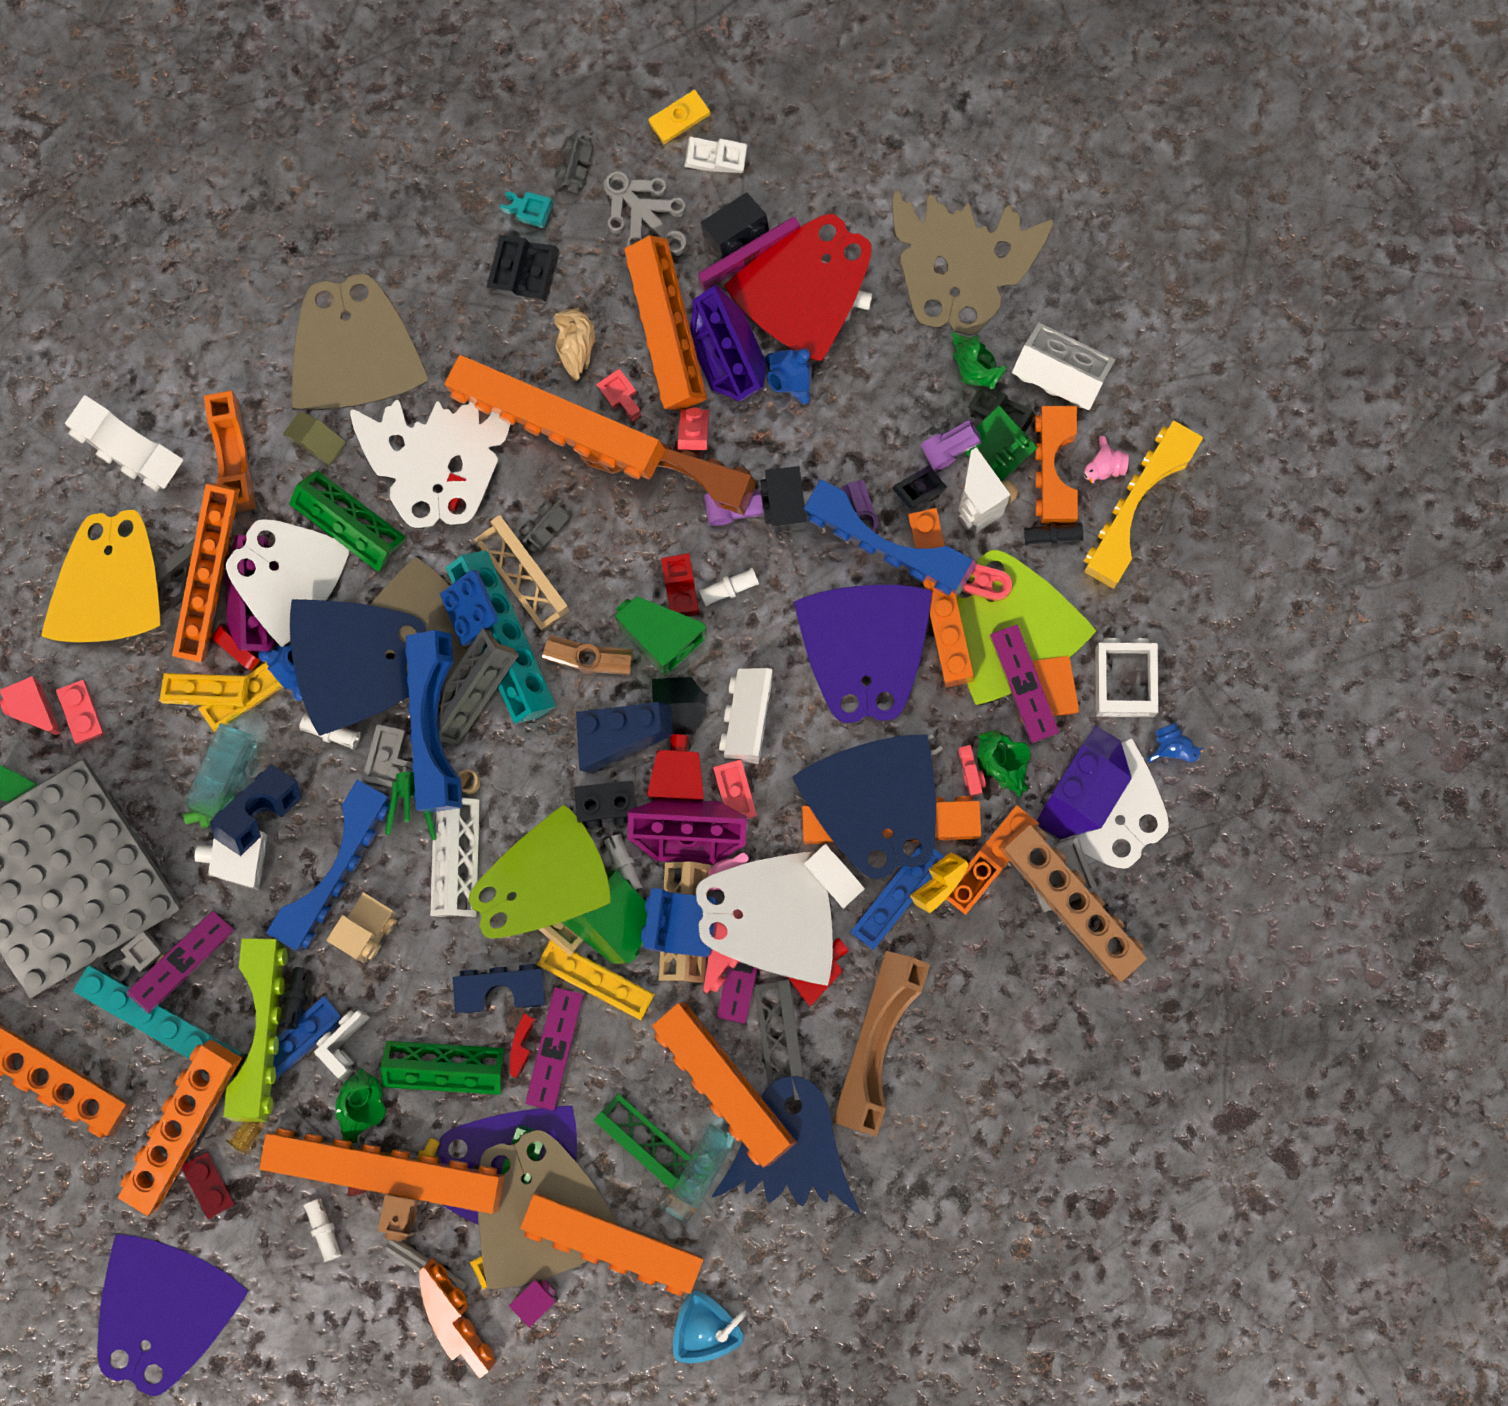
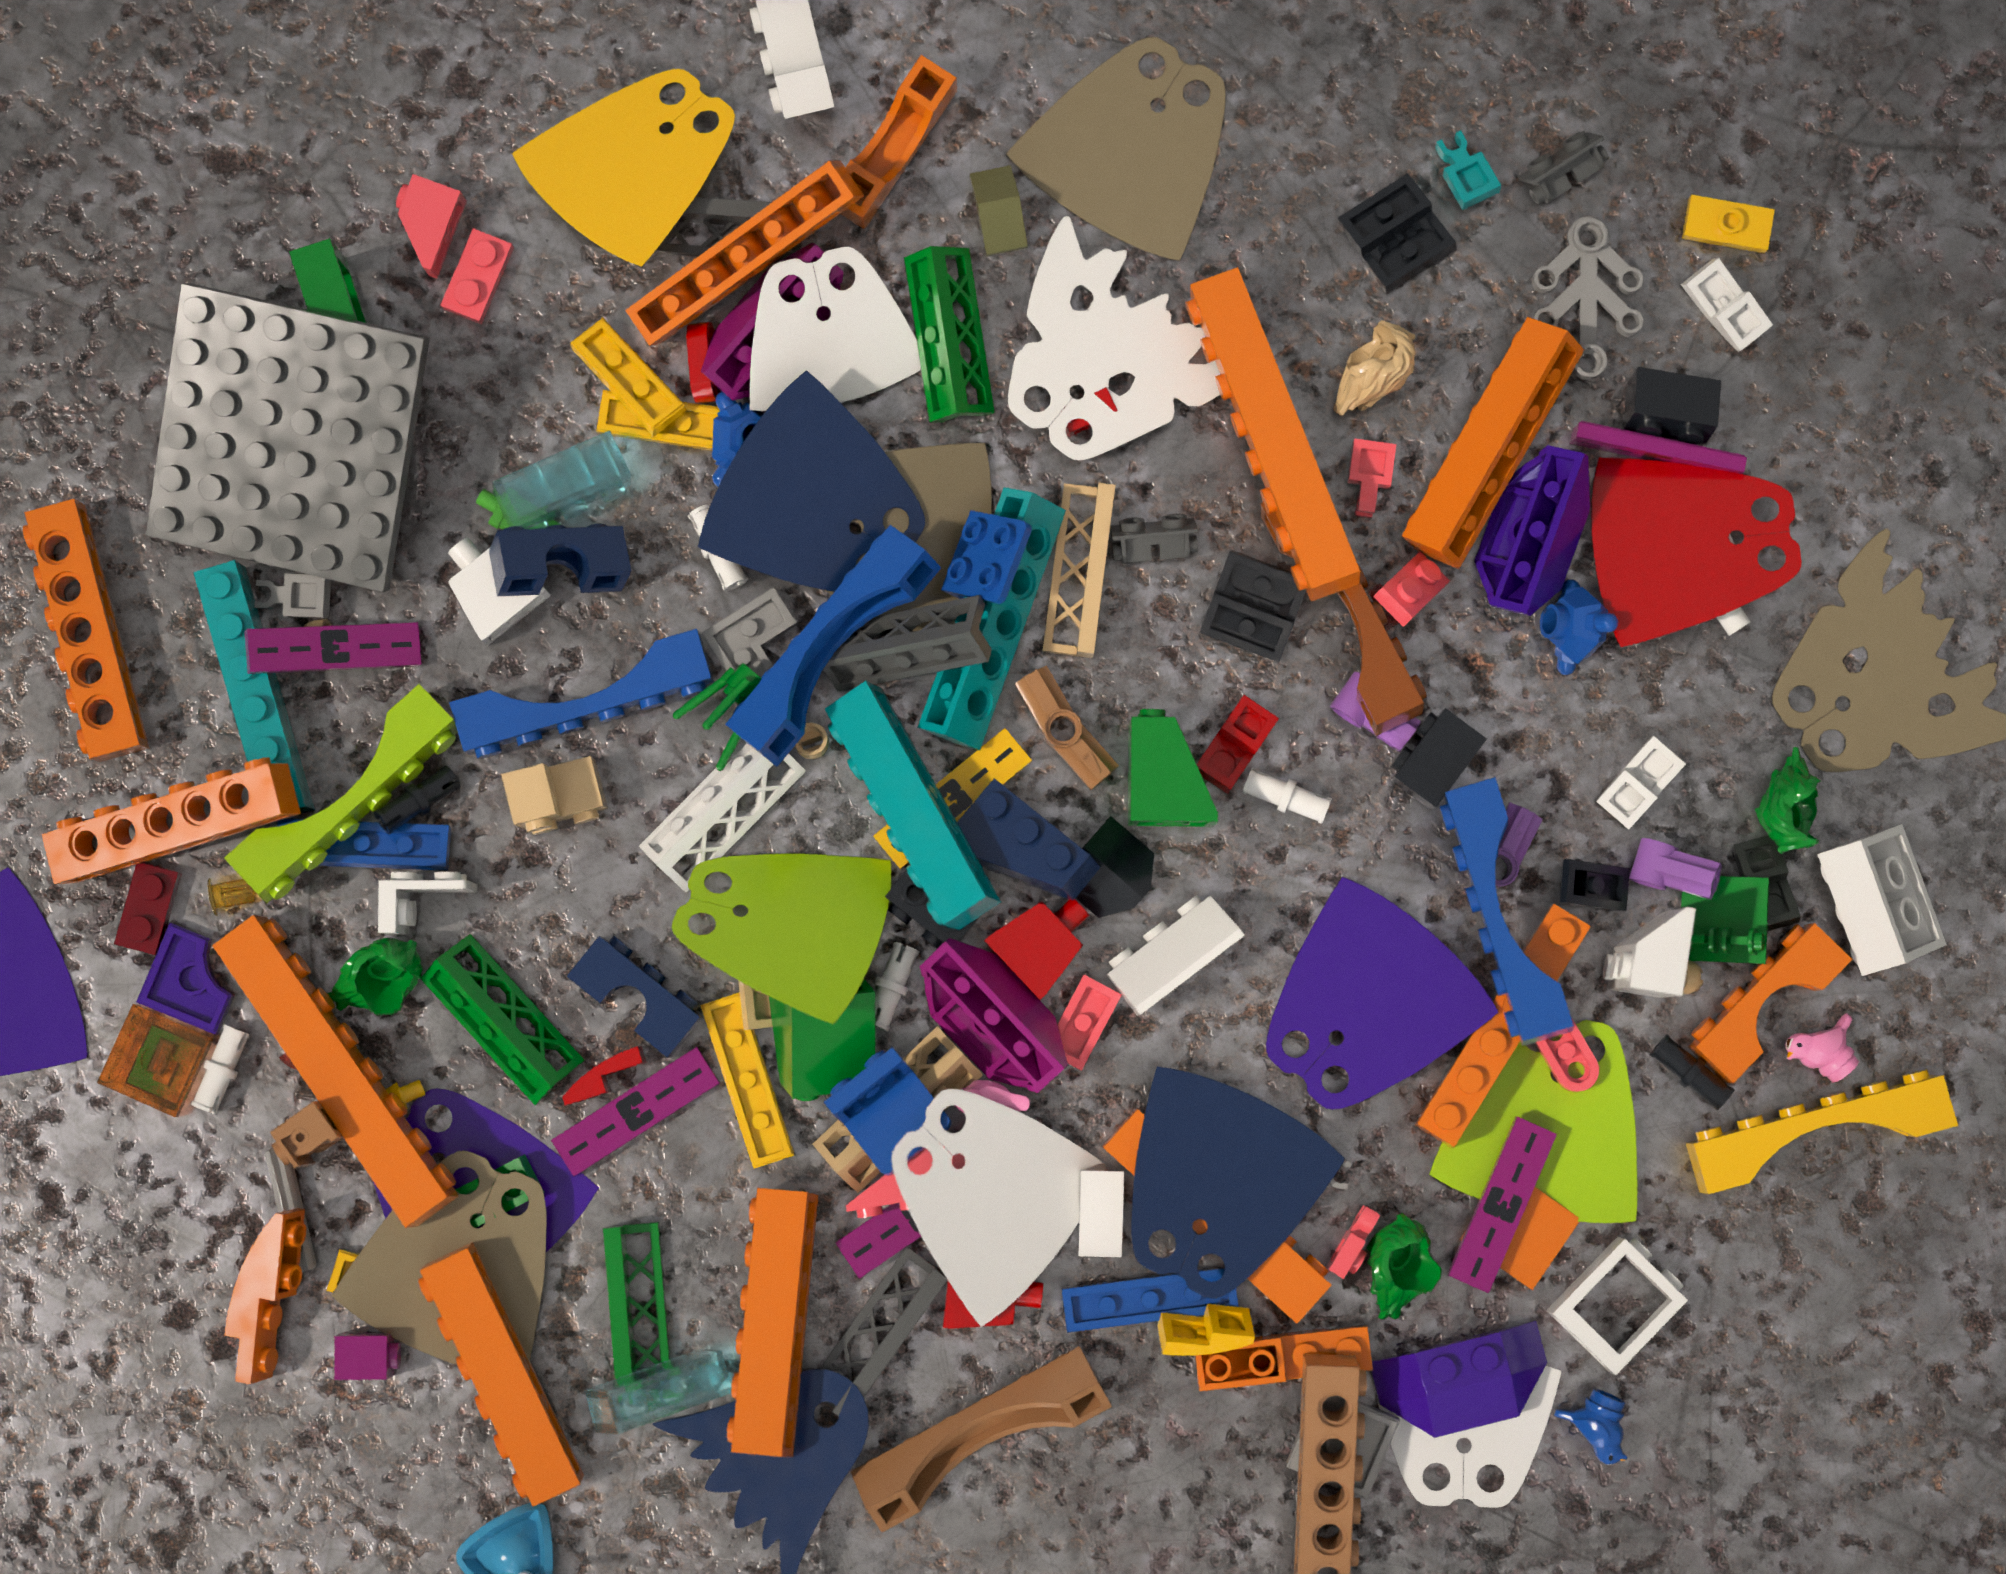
camera: 40 degrees right, 5 degrees up
none -> clear orange tile [97,1004,214,1117]
none -> dark purple tile [136,923,235,1035]
none -> teal brick [825,681,1001,930]
none -> yellow tile [873,728,1032,870]
none -> black slope [1199,549,1306,663]
none -> white slope [1596,735,1686,829]

